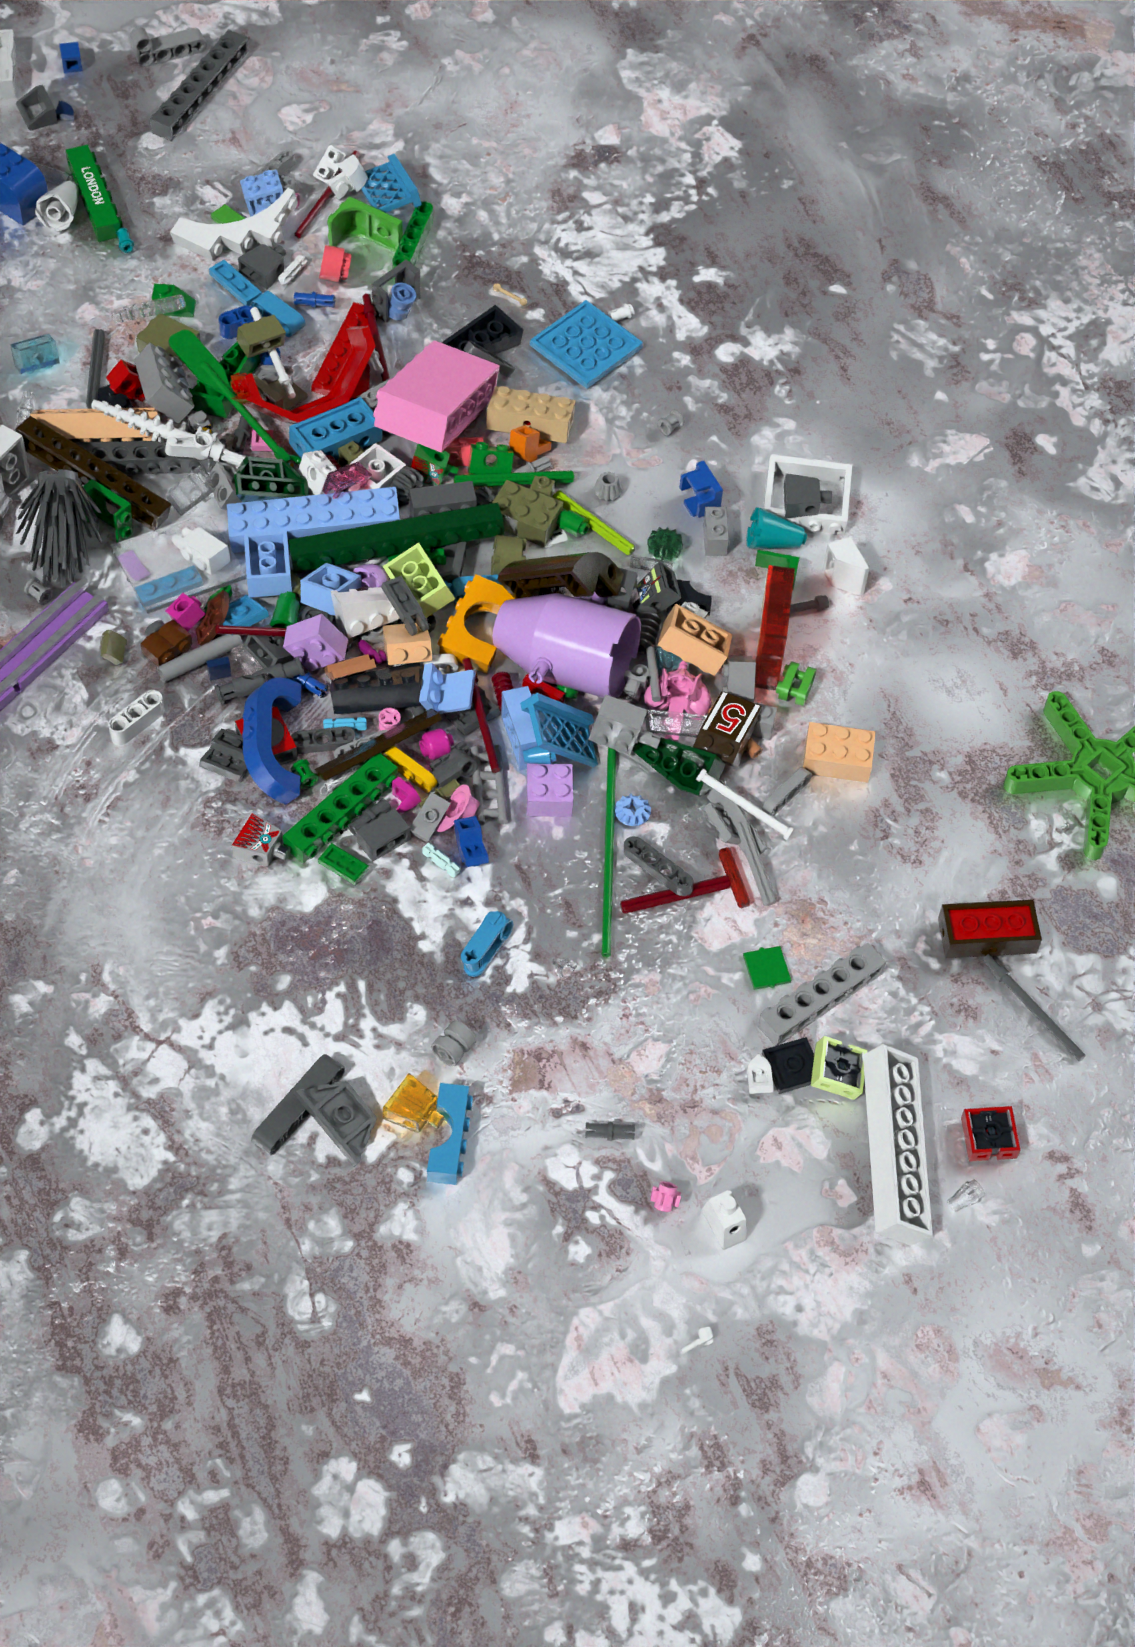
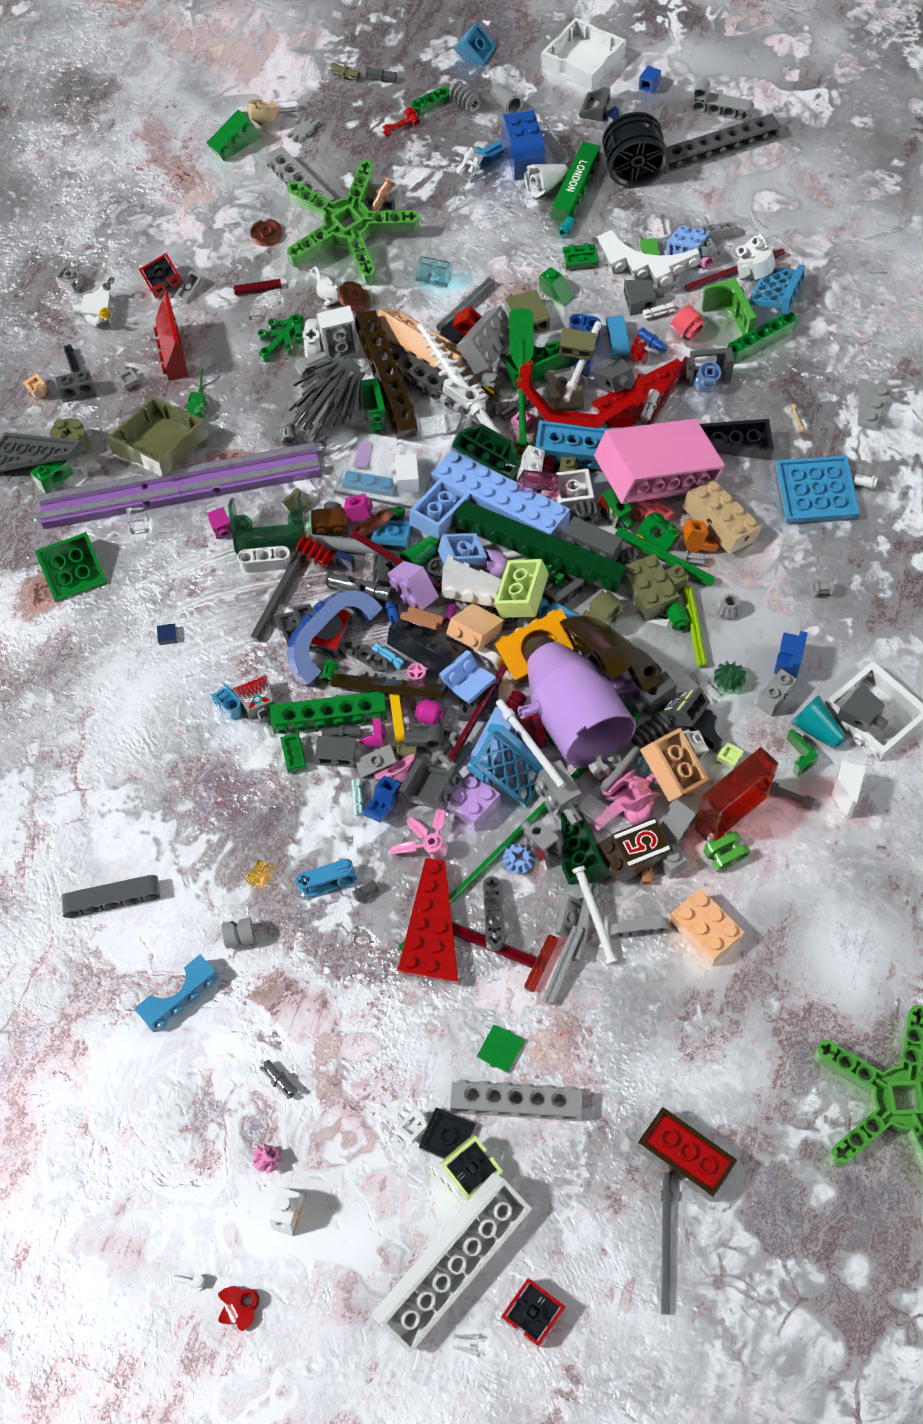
camera: 50 degrees right, 5 degrees up
clear beam [111,295,186,323] -> none
dark azure plate [209,260,262,306] -> none
dark grey wing [294,1080,377,1167] -> none
dark grey hinge [381,576,429,636] -> none
clear yellow torso [383,1073,445,1133] -> none
dark grey beam [463,340,515,378] -> none
none -> dark blue tile [157,623,178,645]
none -> dark pink brick [207,507,233,539]
none -> dark azure piece [210,684,244,720]
none -> red plate [218,1286,260,1331]
none -> clear green windscreen [228,492,306,555]
none -> clear yellow pin [245,860,269,886]
none -> dark grey axle [251,551,306,641]
none -> red piece [295,532,336,569]
none -> dark grey pin [352,880,379,902]
none -> bright pink plant [389,808,448,859]
none -> red wing [397,857,459,985]
none -> dark grey panel [399,758,462,810]
none -> white bar [496,699,566,789]
none -> light grey torso [521,821,562,869]
none -> green plate [562,243,599,270]
none -> dark grey torso [594,359,635,393]
none -> black wheel [602,112,669,188]
none -> red plate [630,336,648,366]
none -> yellowish green plate [716,742,744,769]
none -> light grey wing [857,378,892,431]

